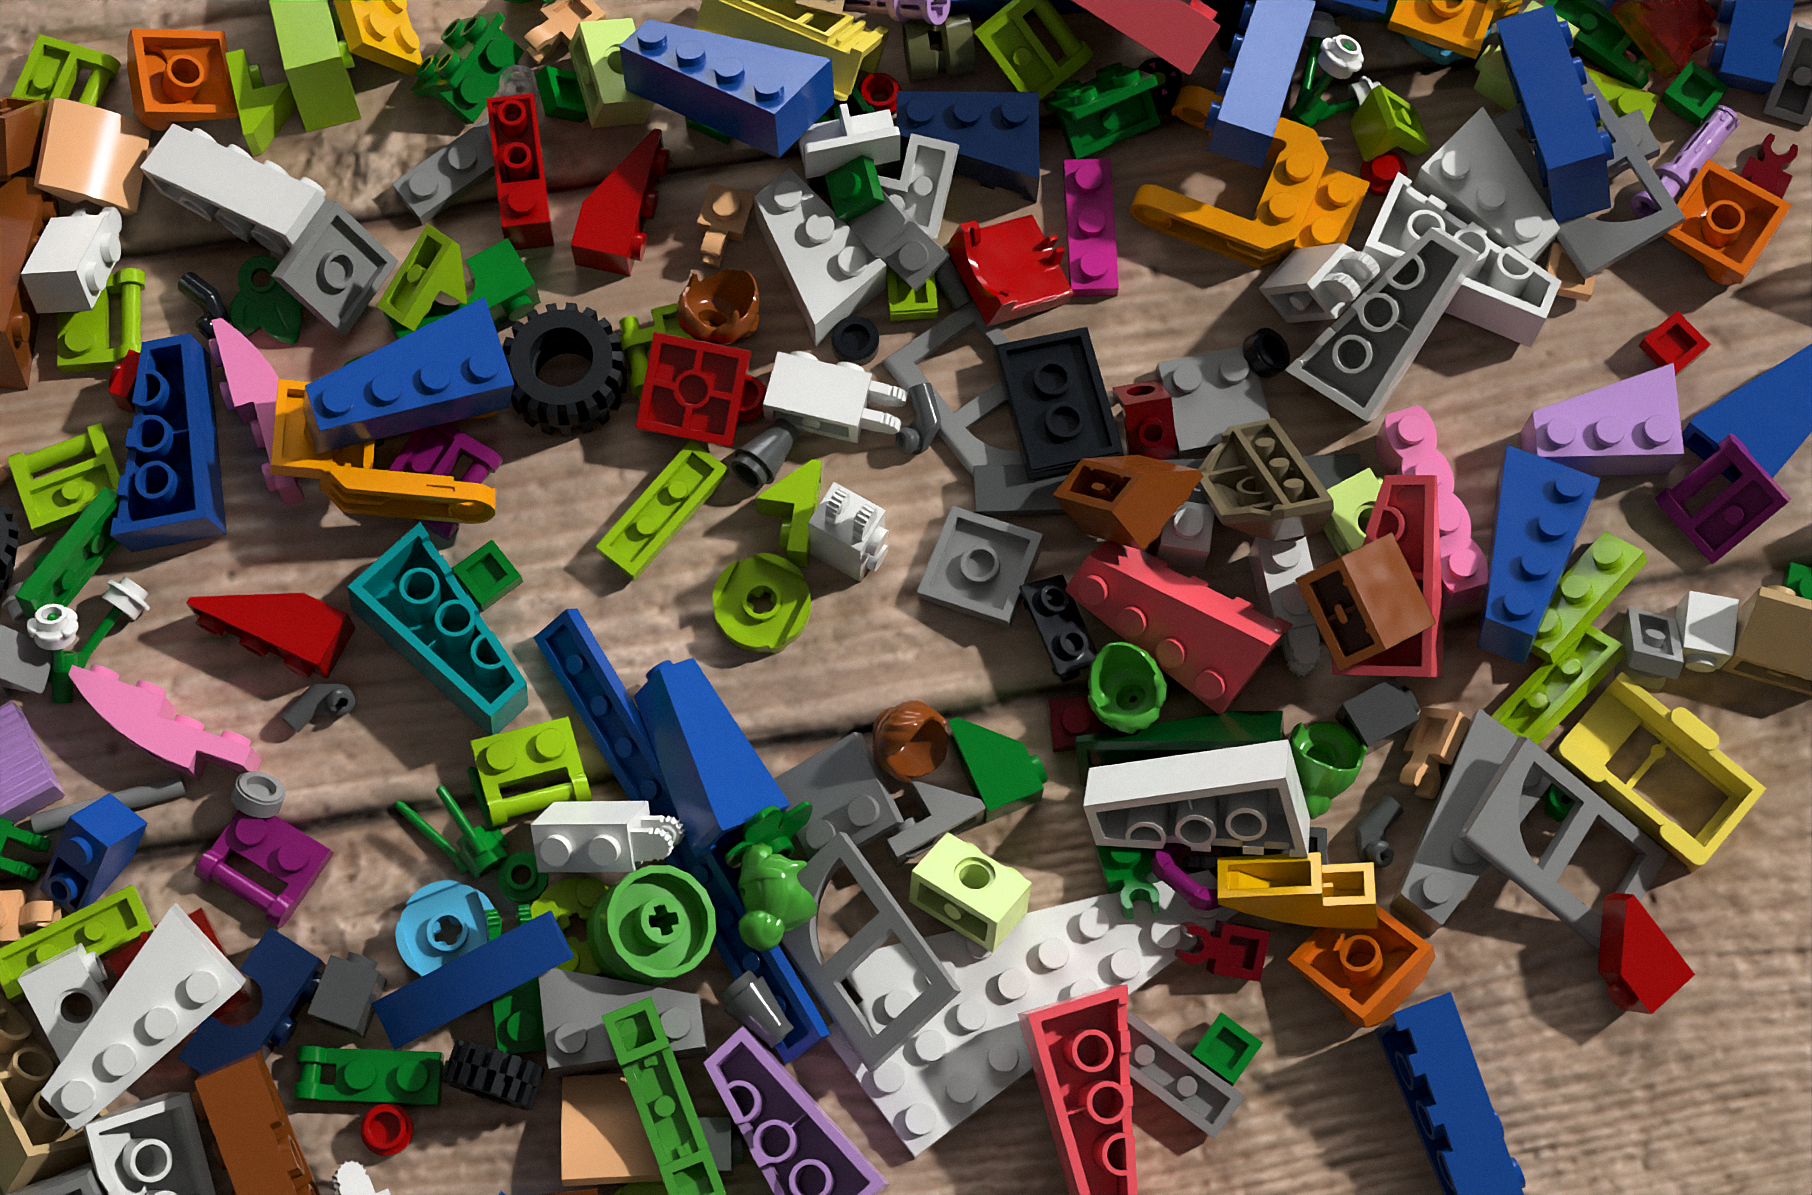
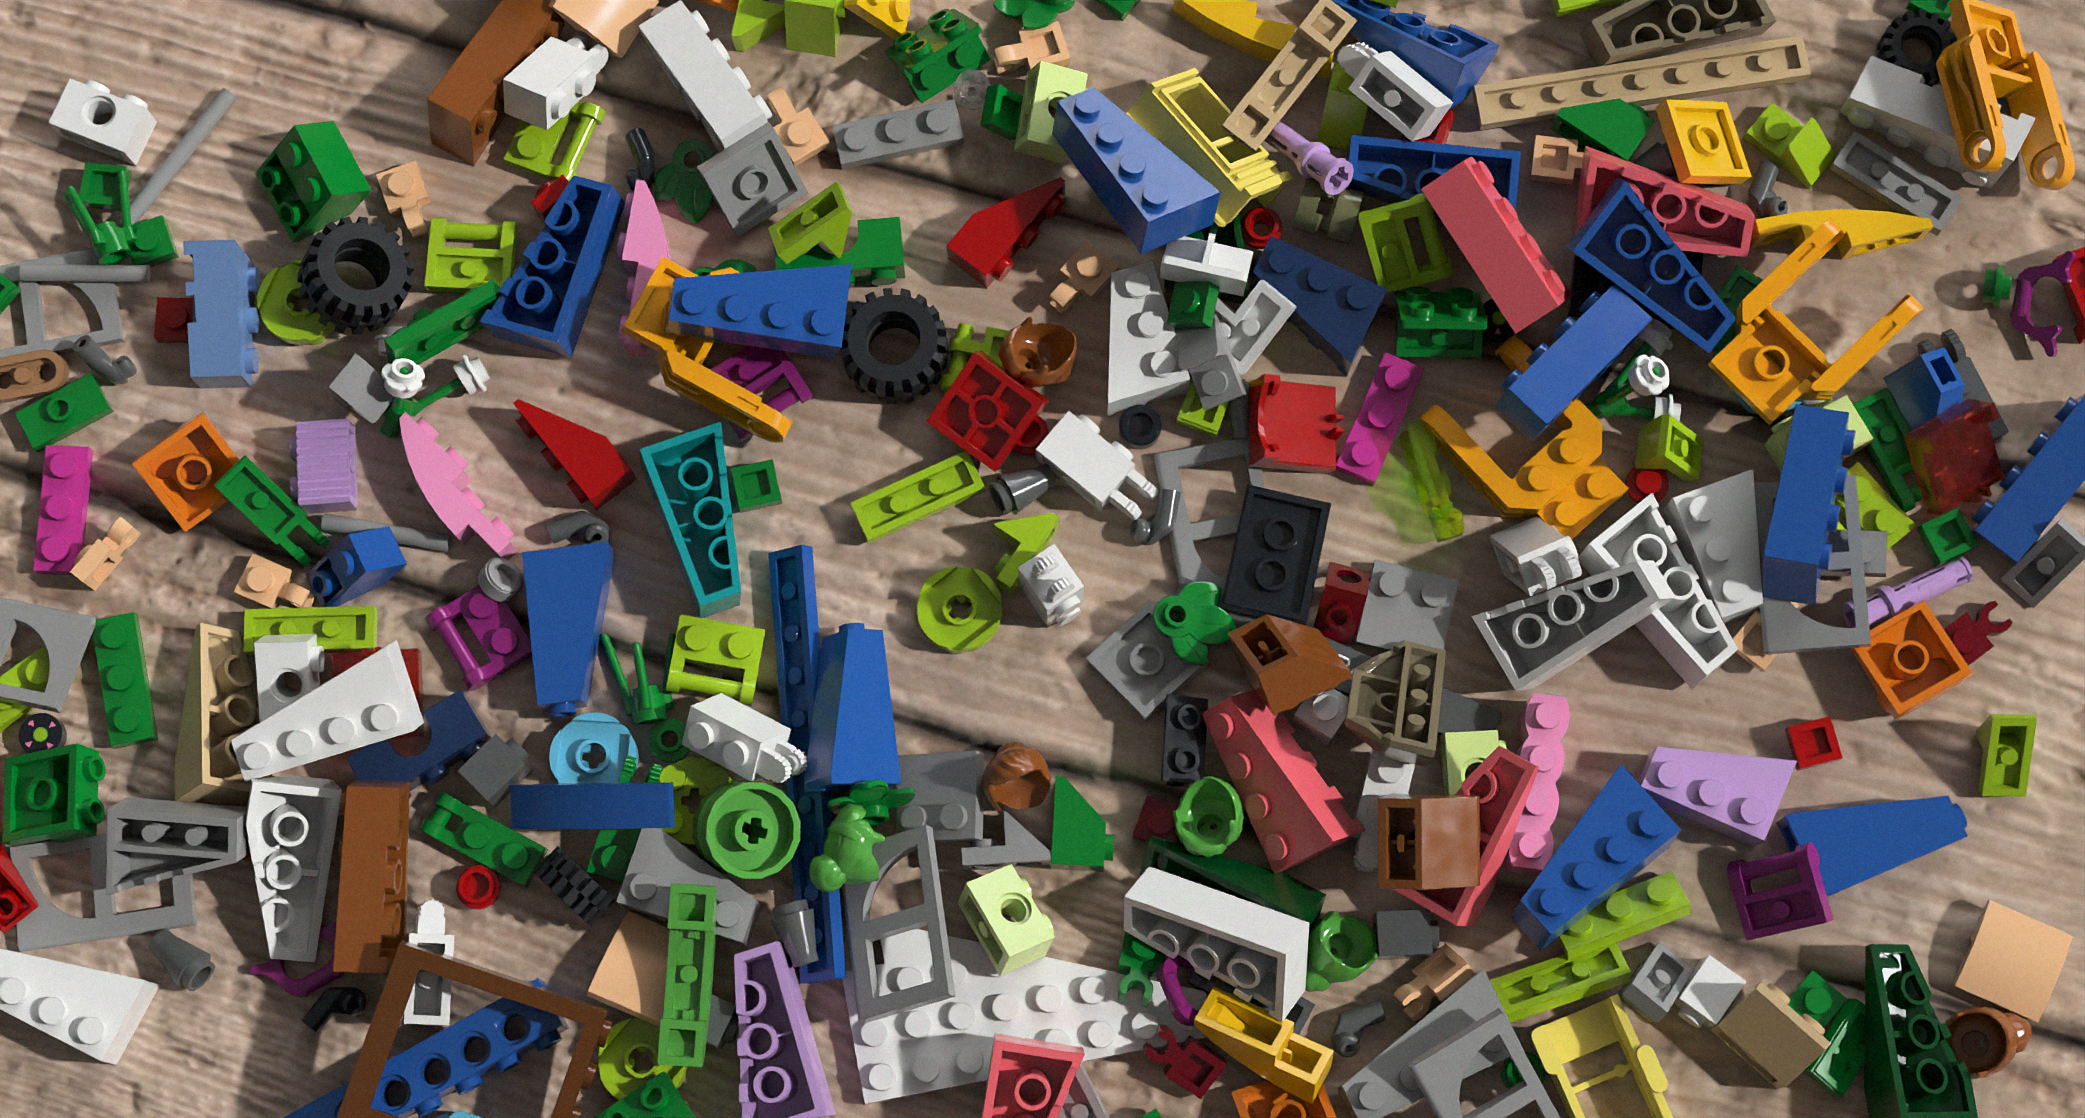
camera: 30 degrees right, 5 degrees up
red slope [486,93,554,250] -> none
black tile [1243,328,1290,378] -> none
none -> blue slope [522,542,615,717]
none -> light nougat plate [767,87,830,167]
none -> green plate [1152,581,1237,666]
none -> clear neon green hinge [1398,421,1465,542]

